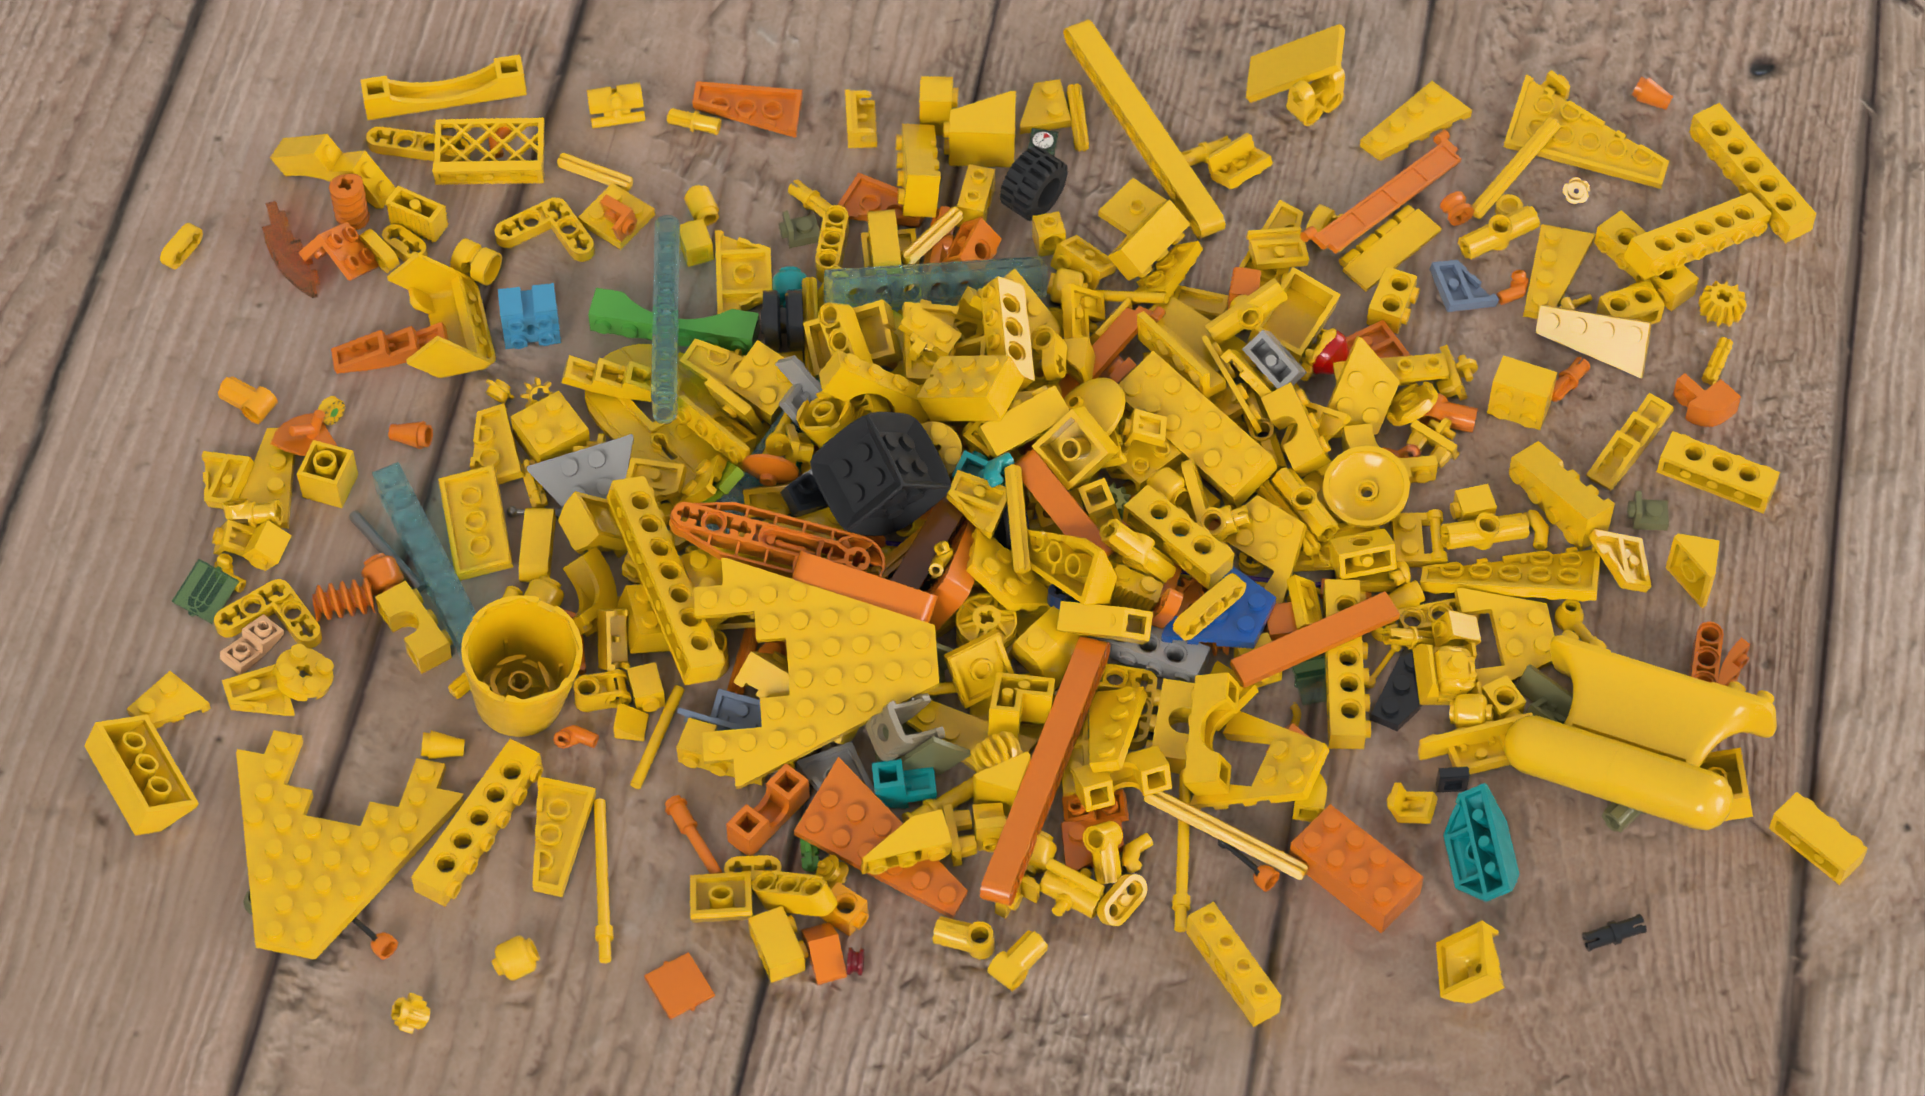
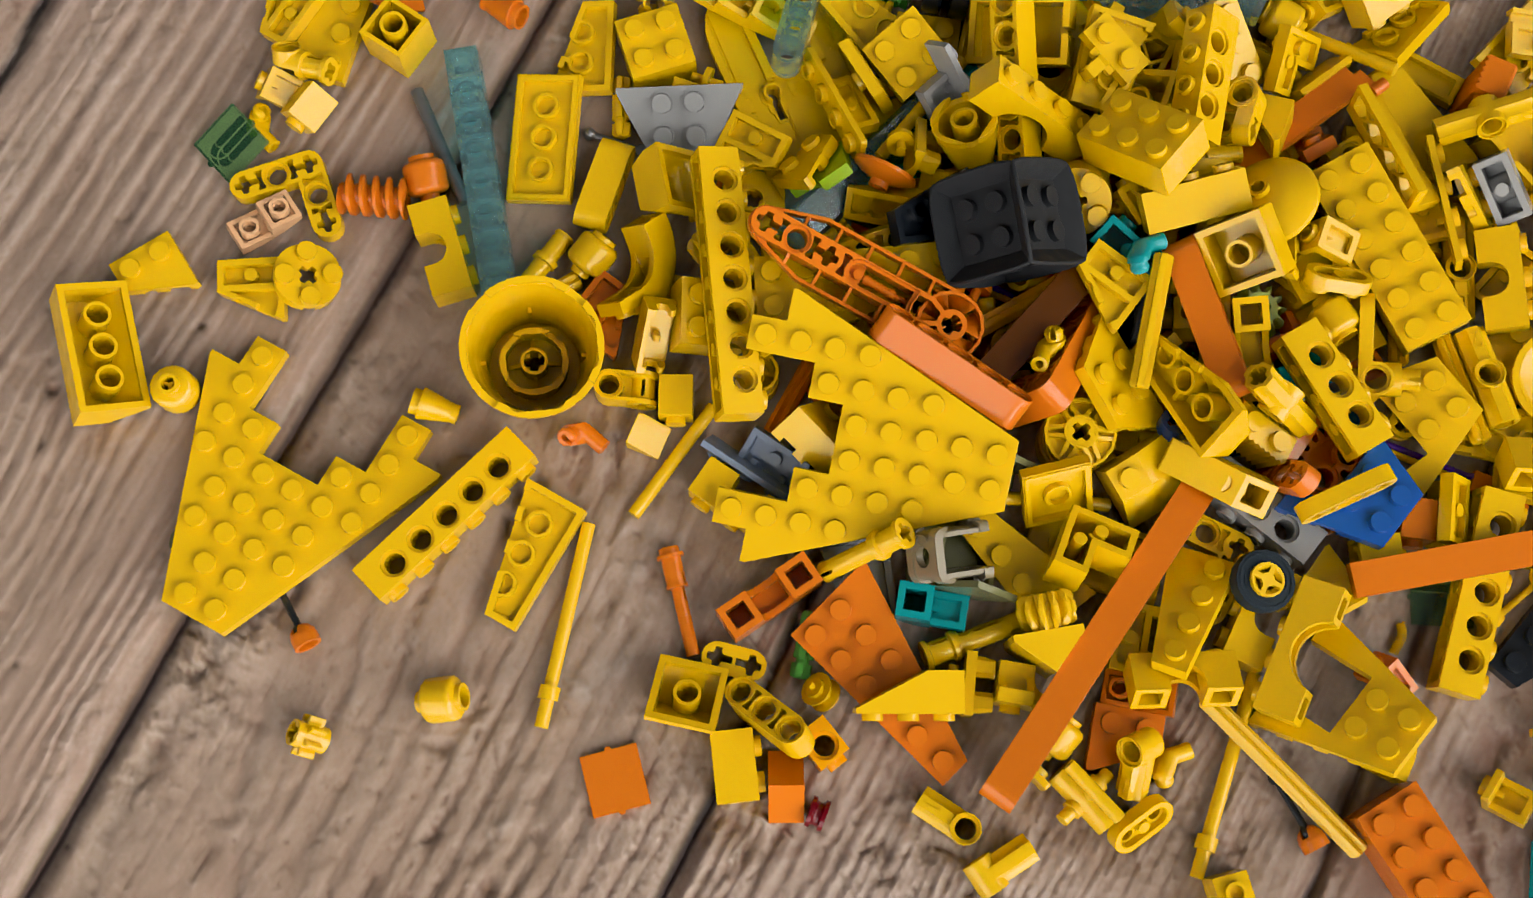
camera: 15 degrees right, 20 degrees up
none -> yellow head [150,365,201,414]
none -> yellow pin [817,517,916,583]
none -> black wheel [1229,550,1295,614]
none -> yellow plate [1302,262,1373,299]

